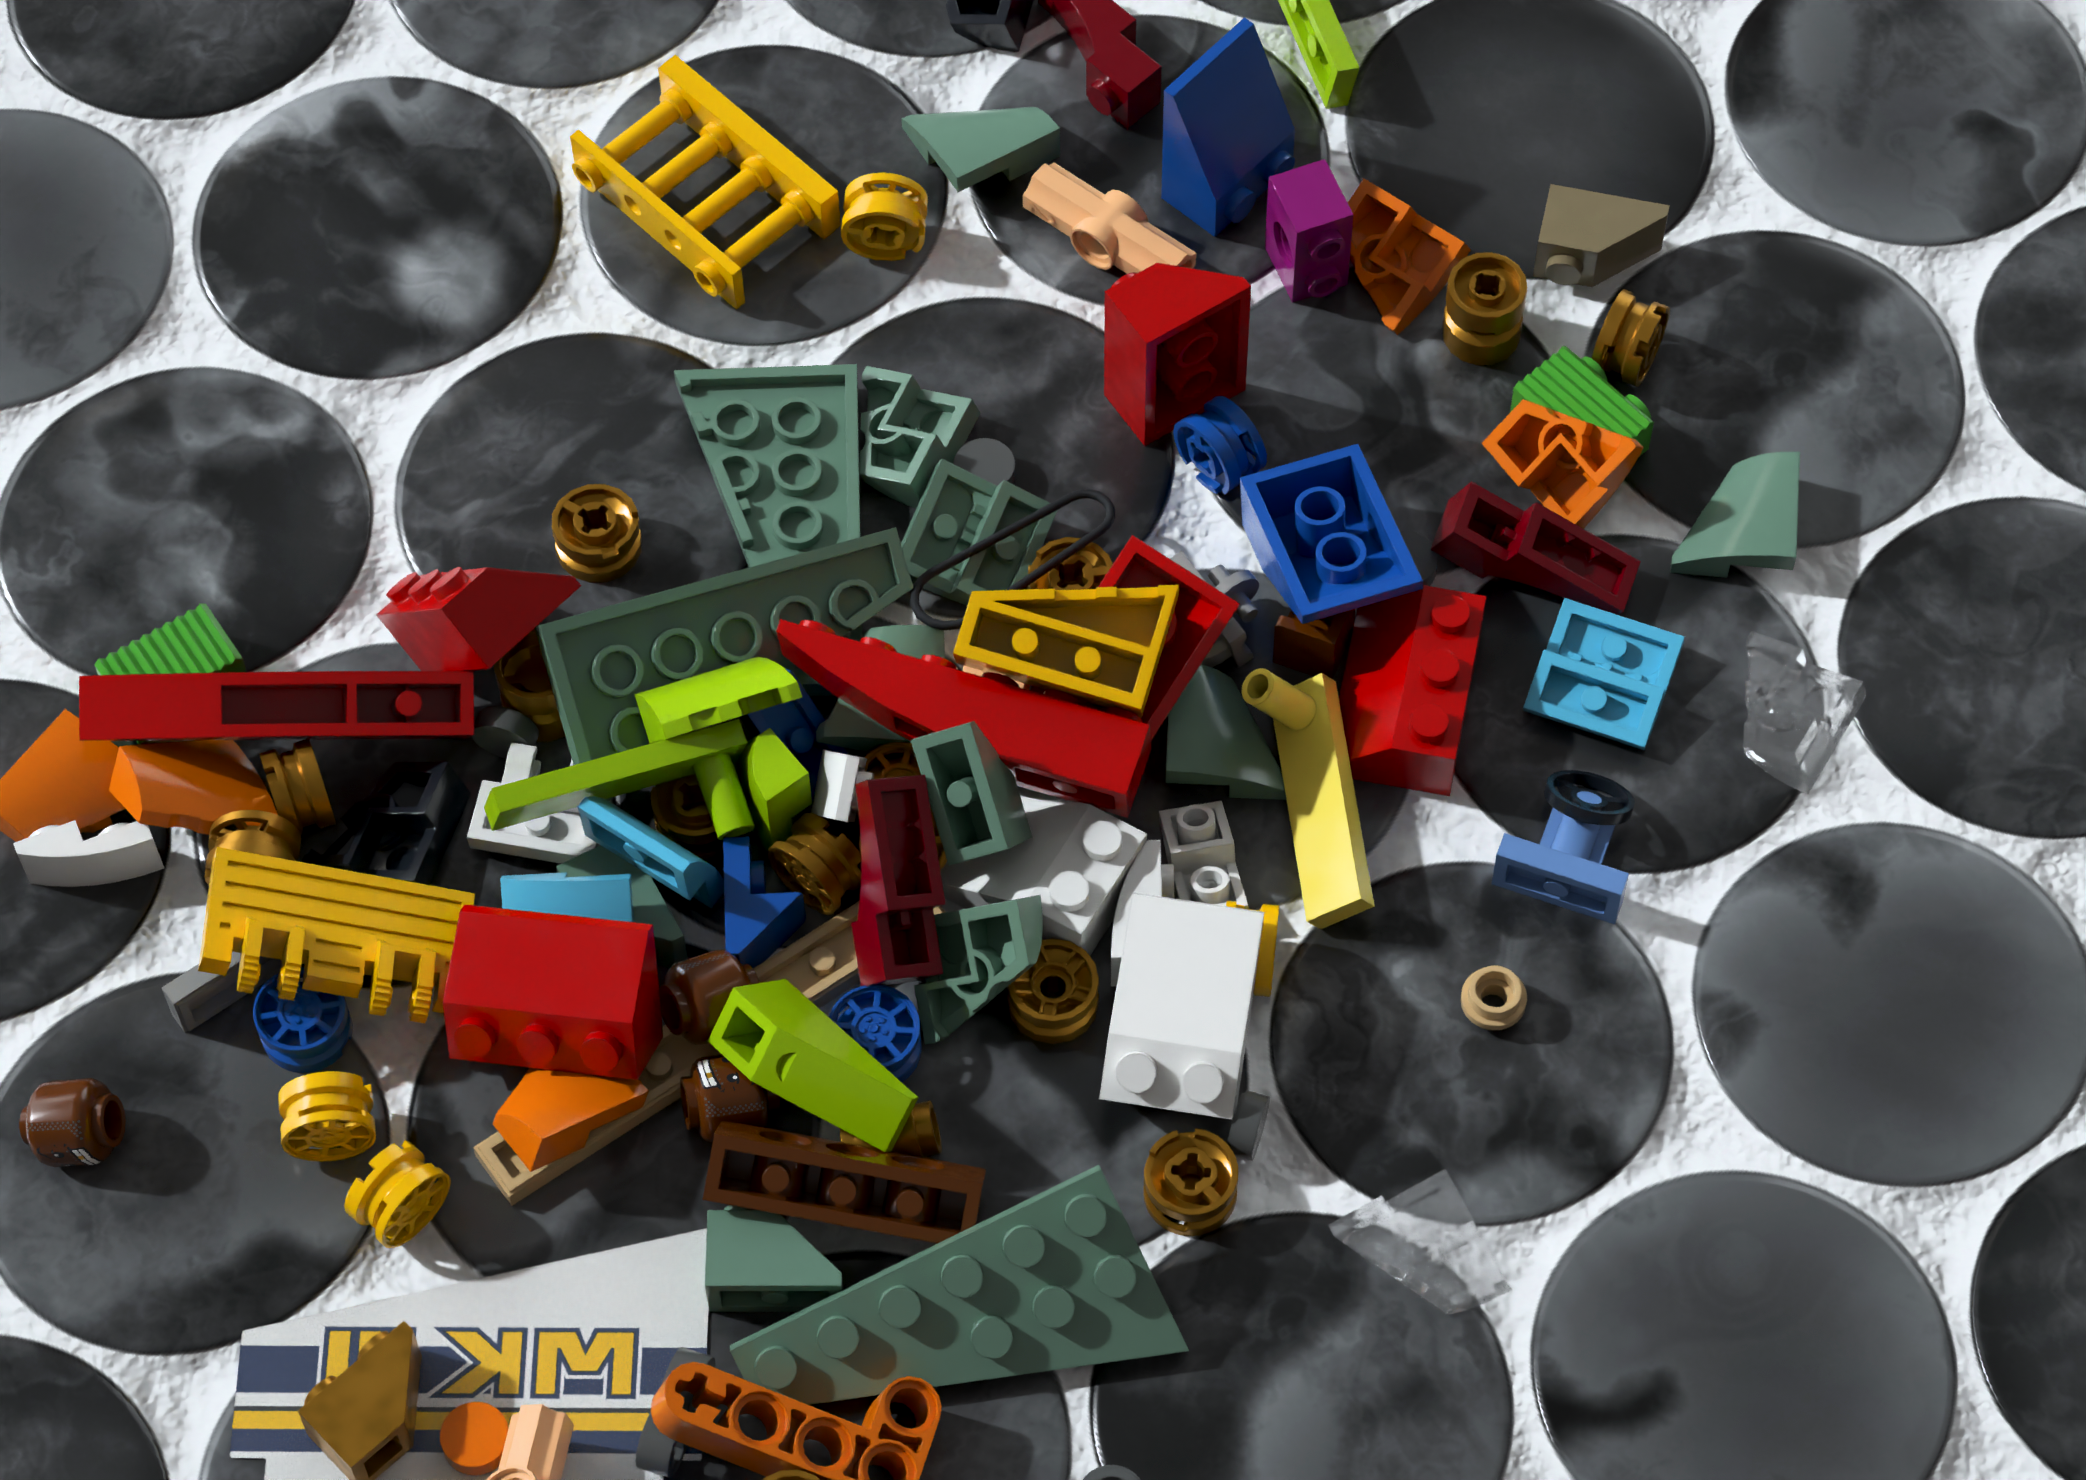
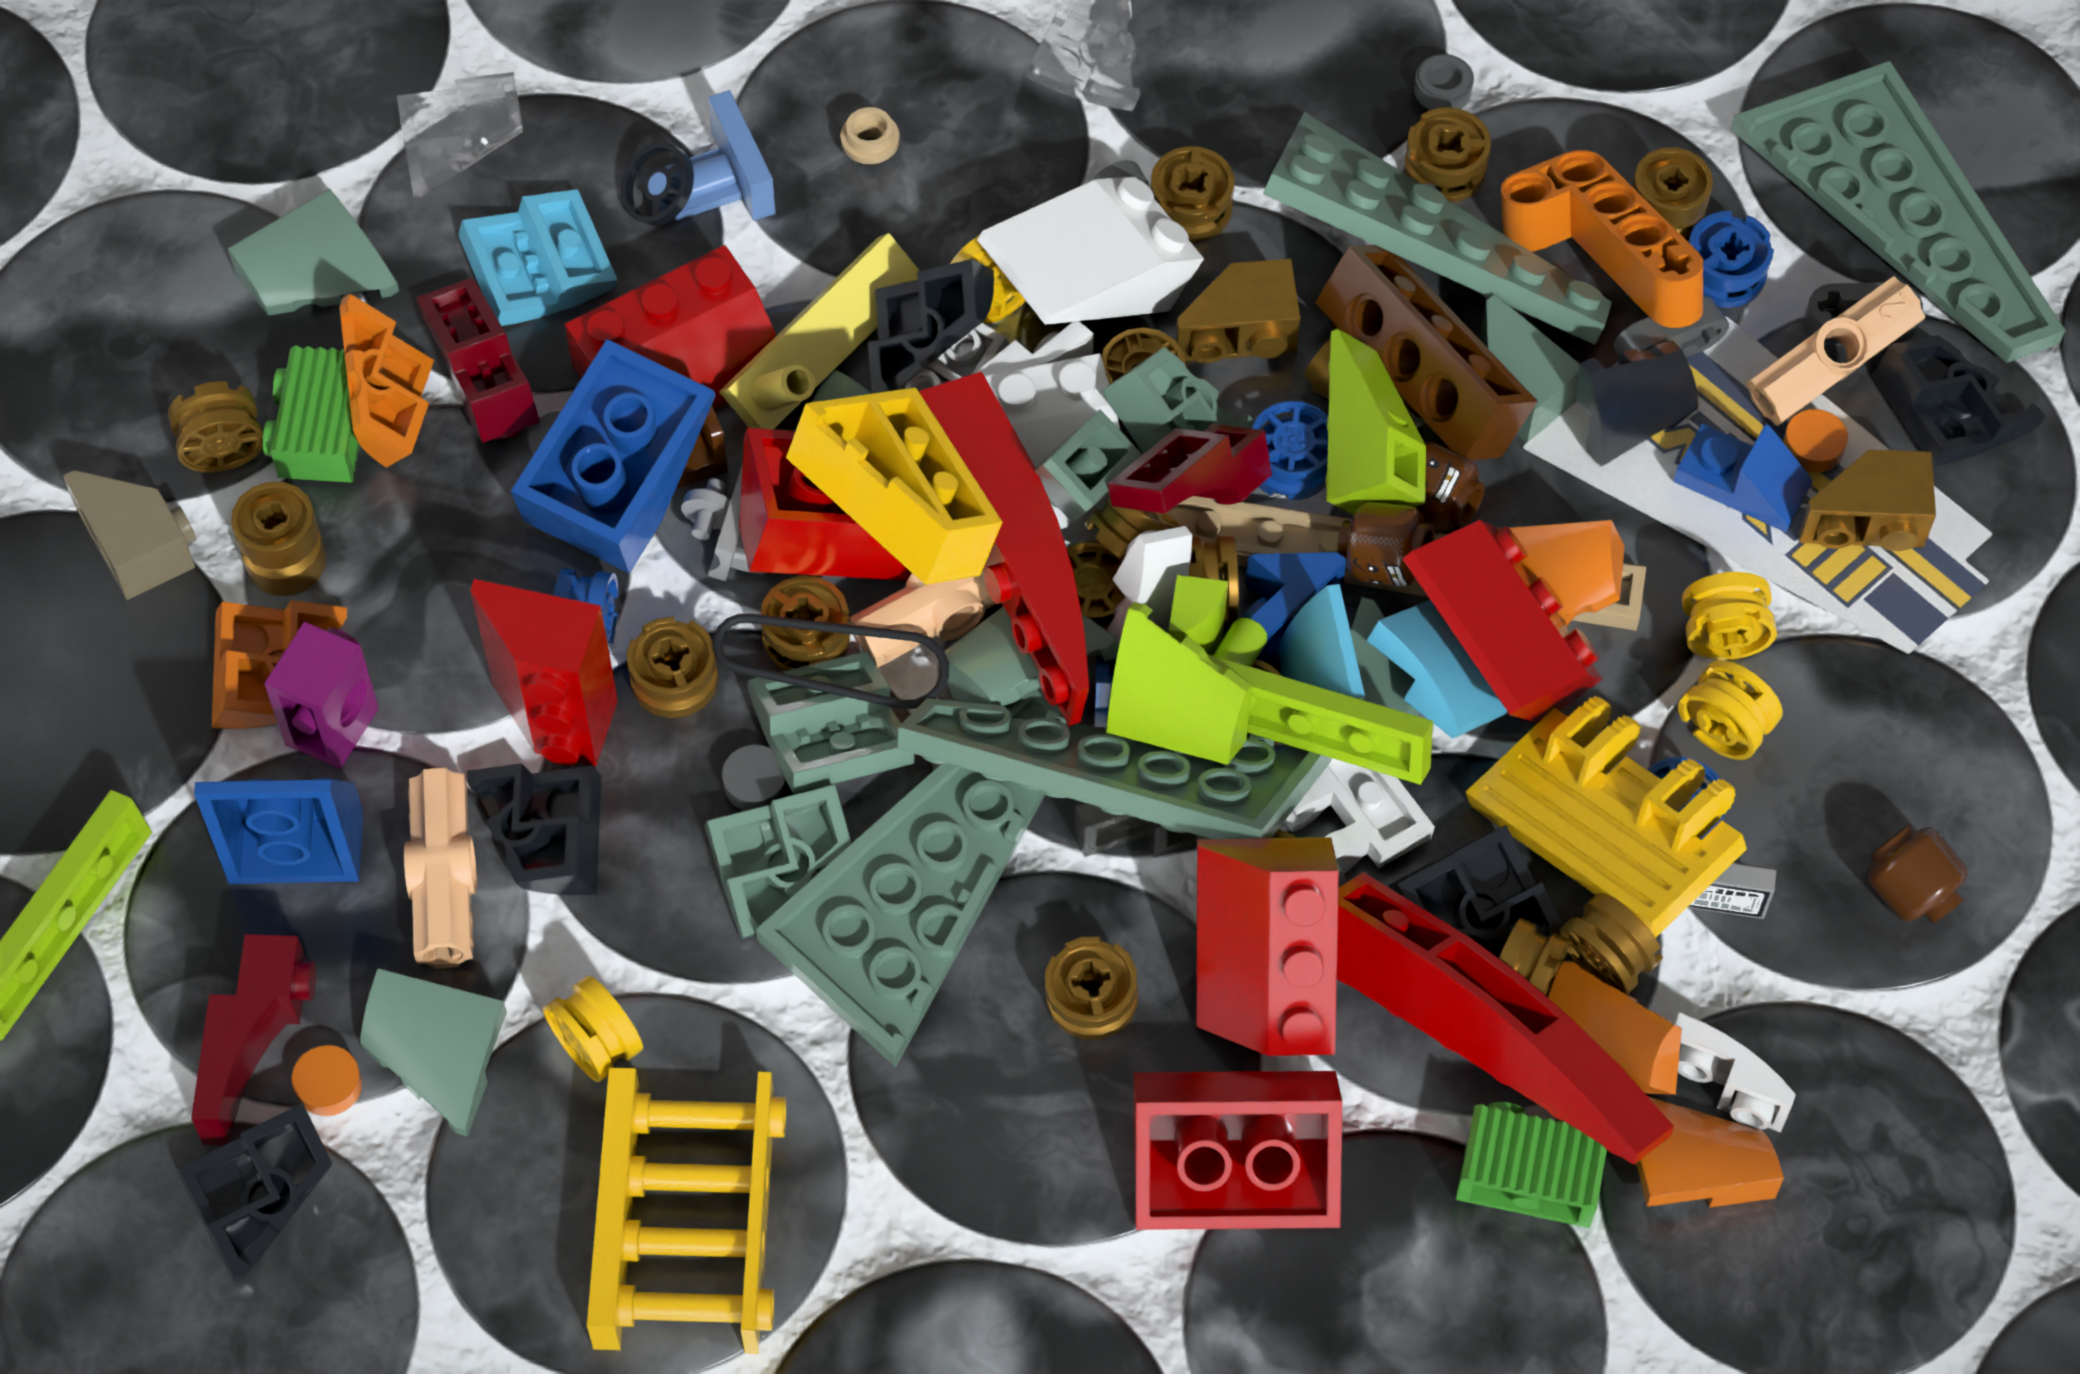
camera: 135 degrees left, 0 degrees up
none -> orange tile [291,1045,362,1116]
none -> black slope [467,763,602,895]
none -> pearl gold wheel [626,616,719,718]
none -> black slope [868,259,994,394]
none -> red slope [1133,1070,1342,1230]
none -> pearl gold slope [1176,259,1300,363]
none -> pearl gold wheel [1404,107,1491,202]
none -> black slope [1576,341,1698,467]
none -> blue slope [1673,423,1813,532]

